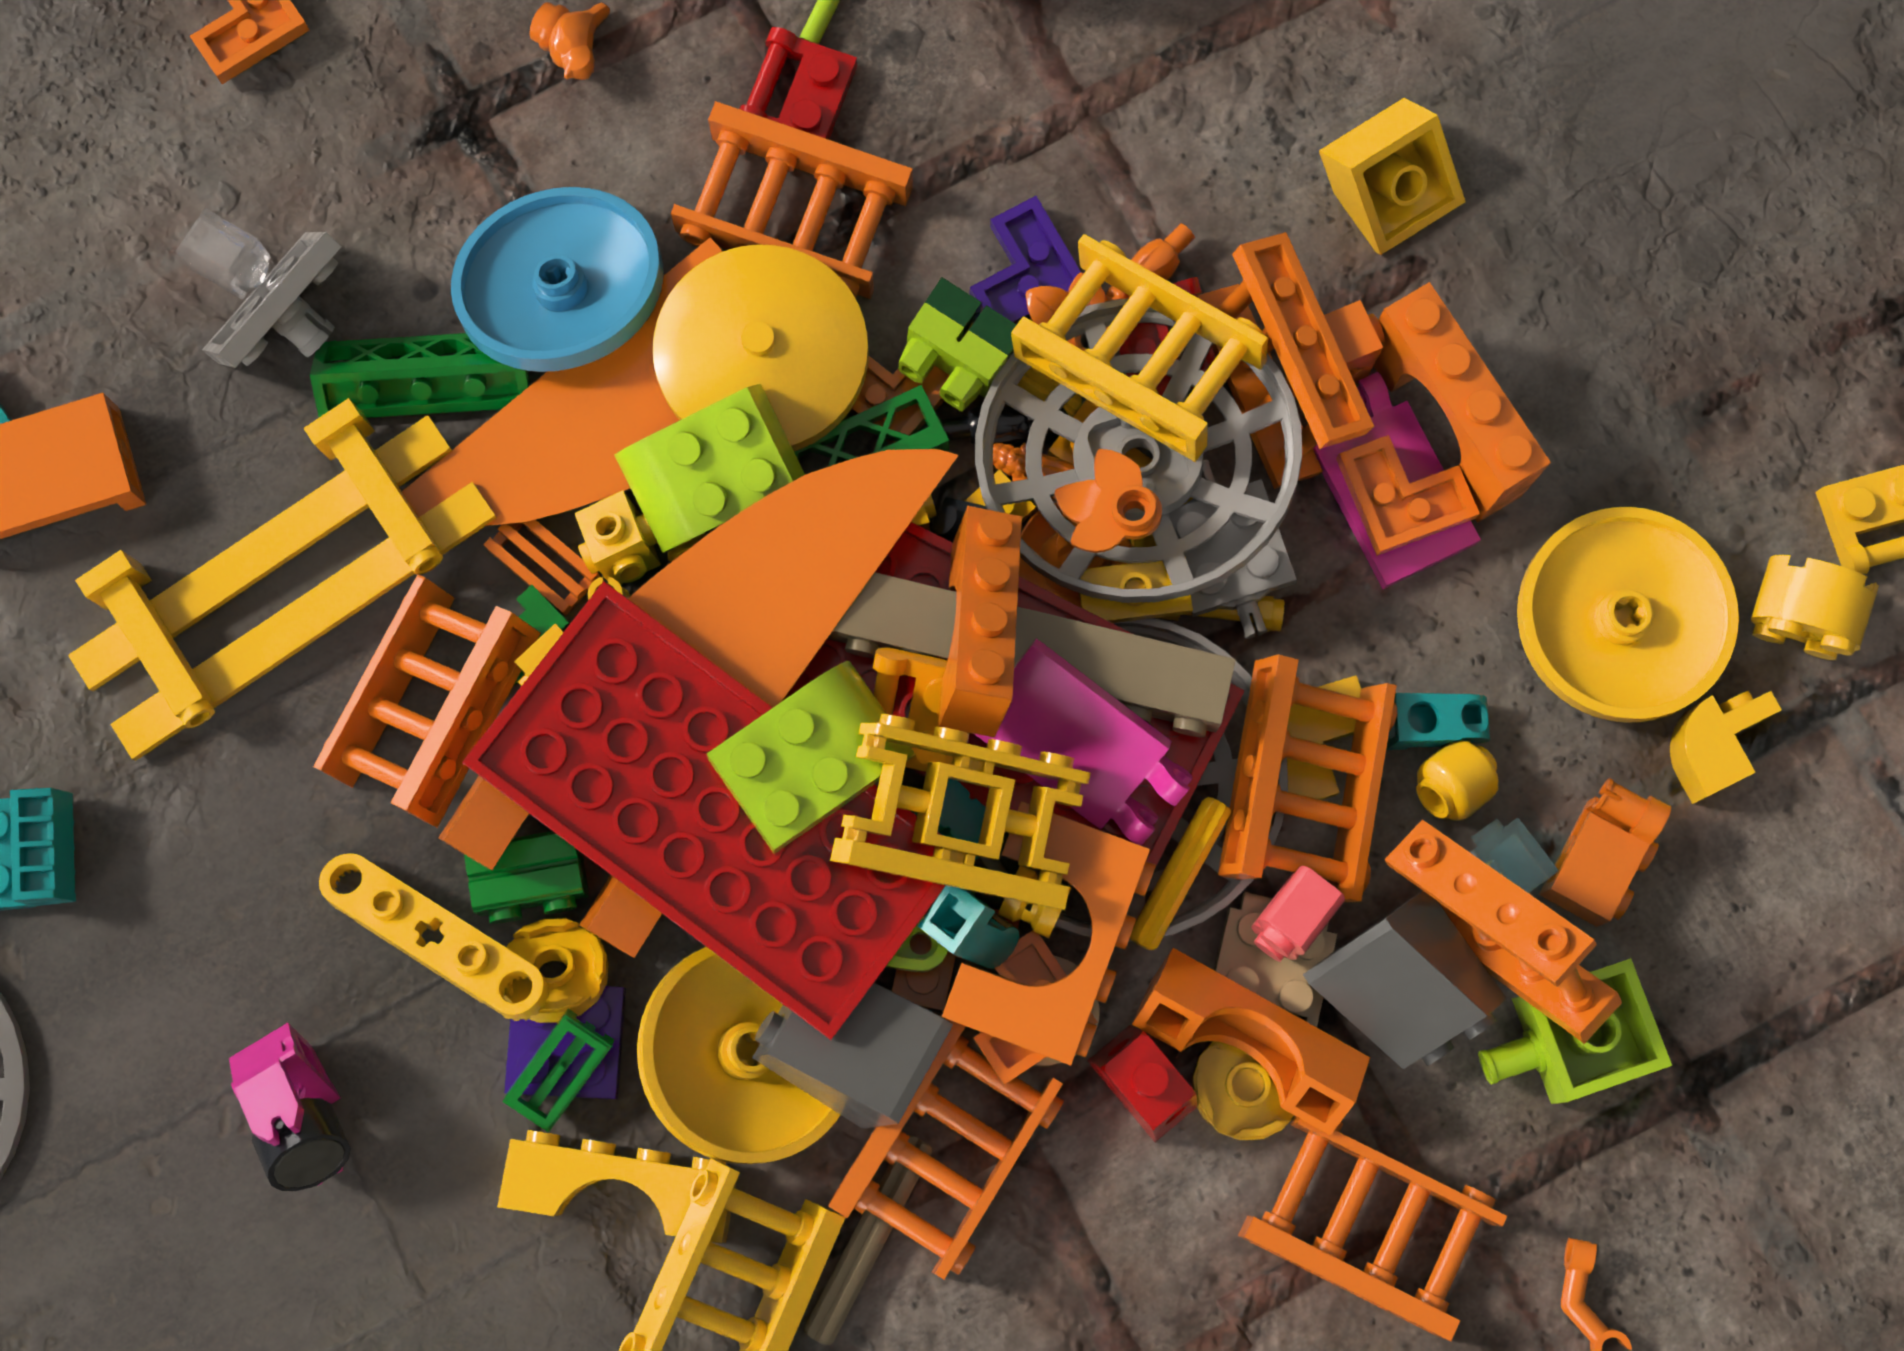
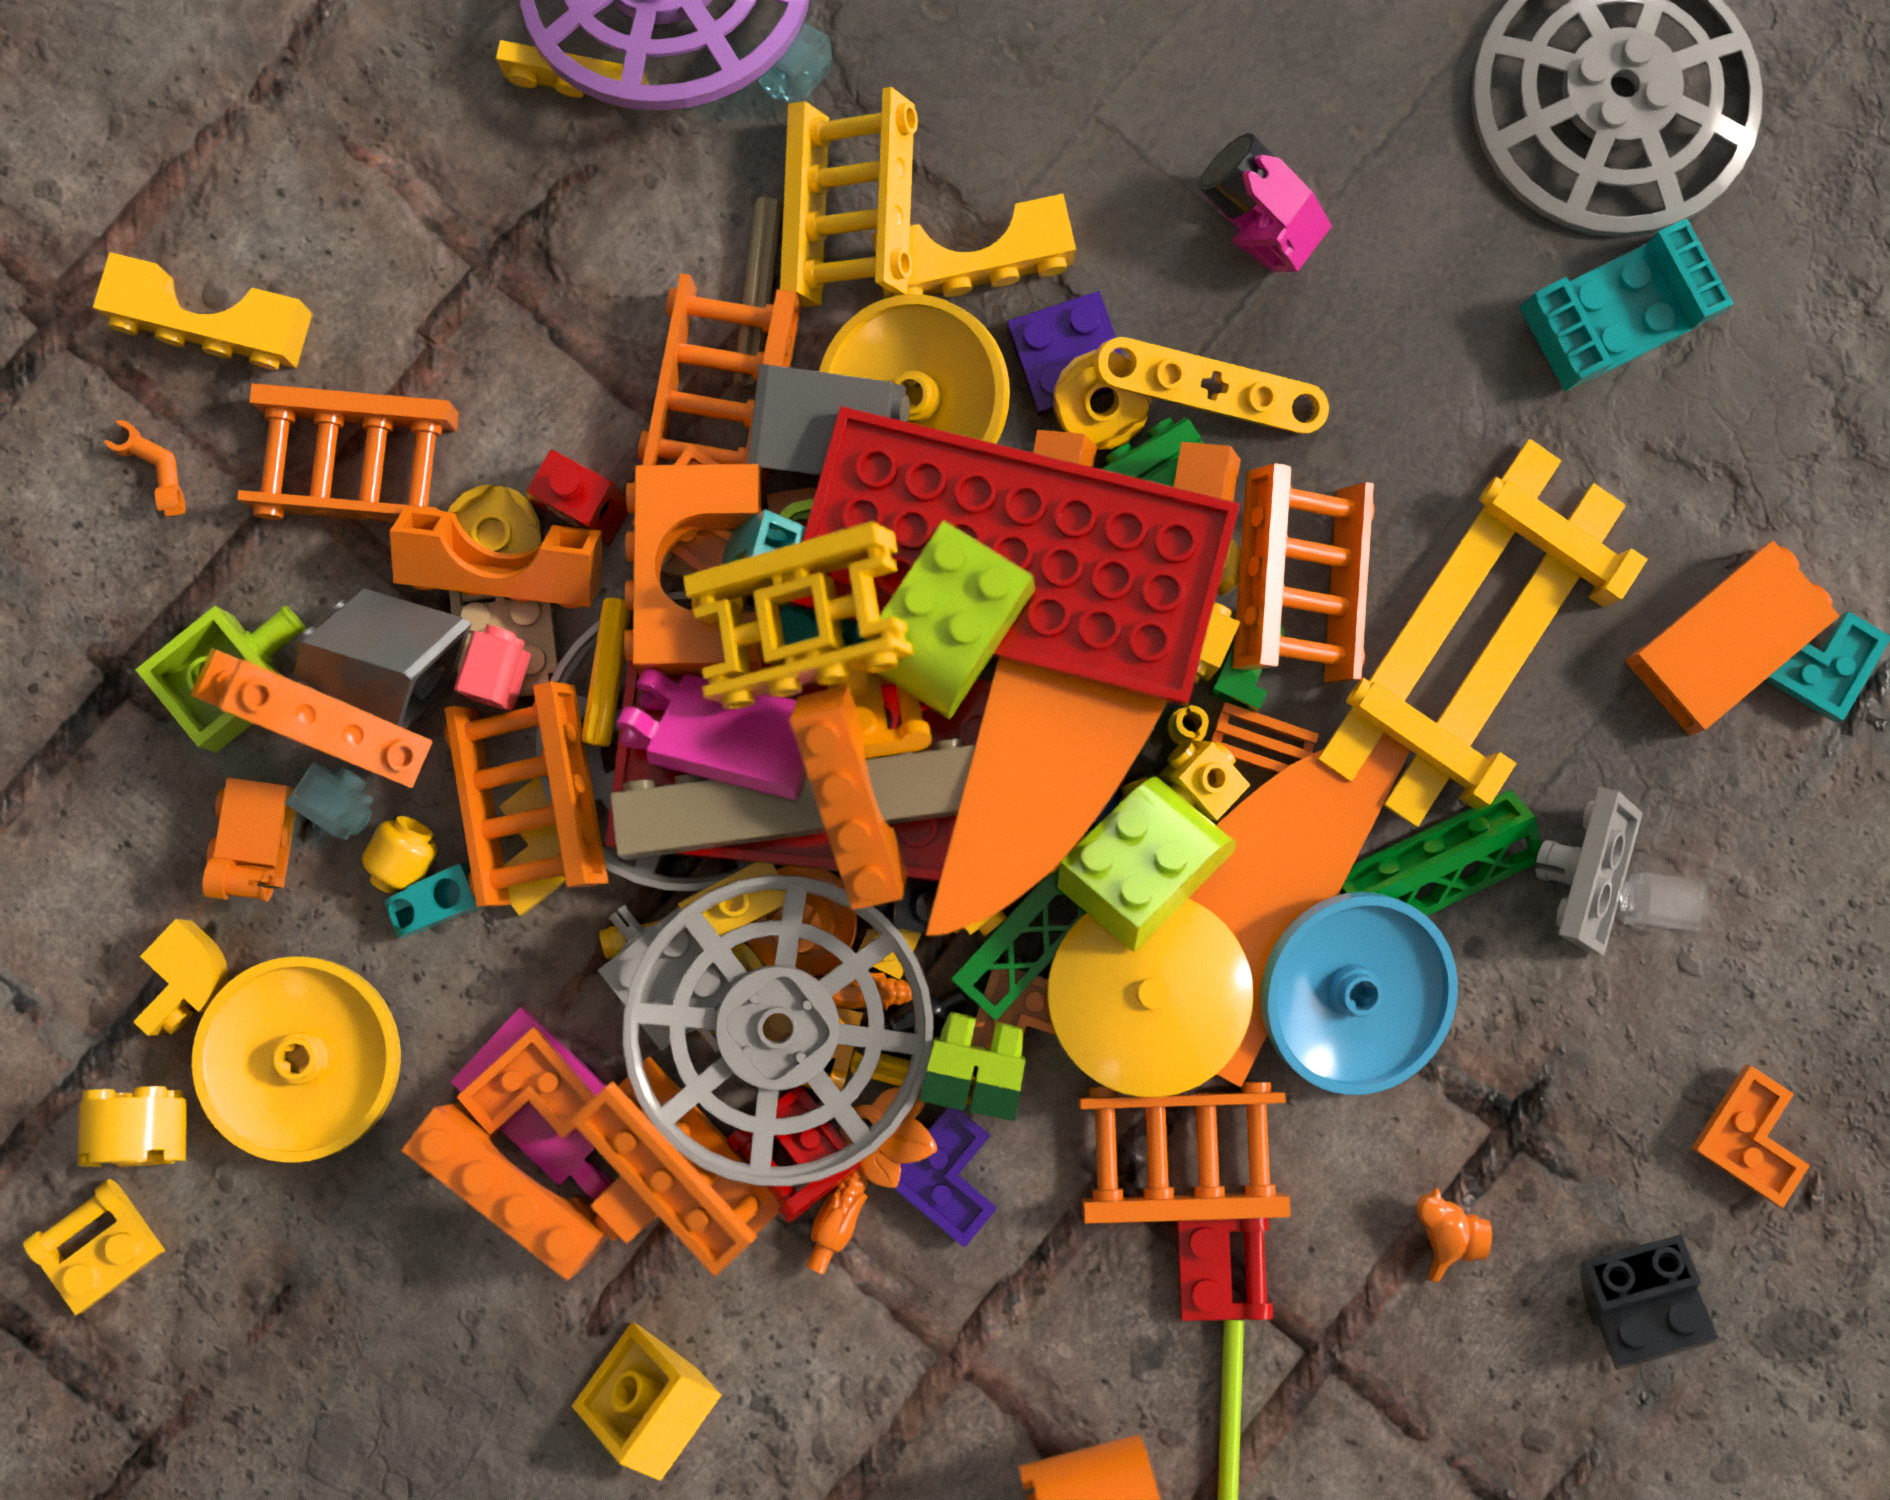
camera: 160 degrees right, 5 degrees up
green tile [502,1008,614,1133] -> none
yellow fence [1011,234,1268,463] -> none
orange plate [1054,449,1162,553] -> none

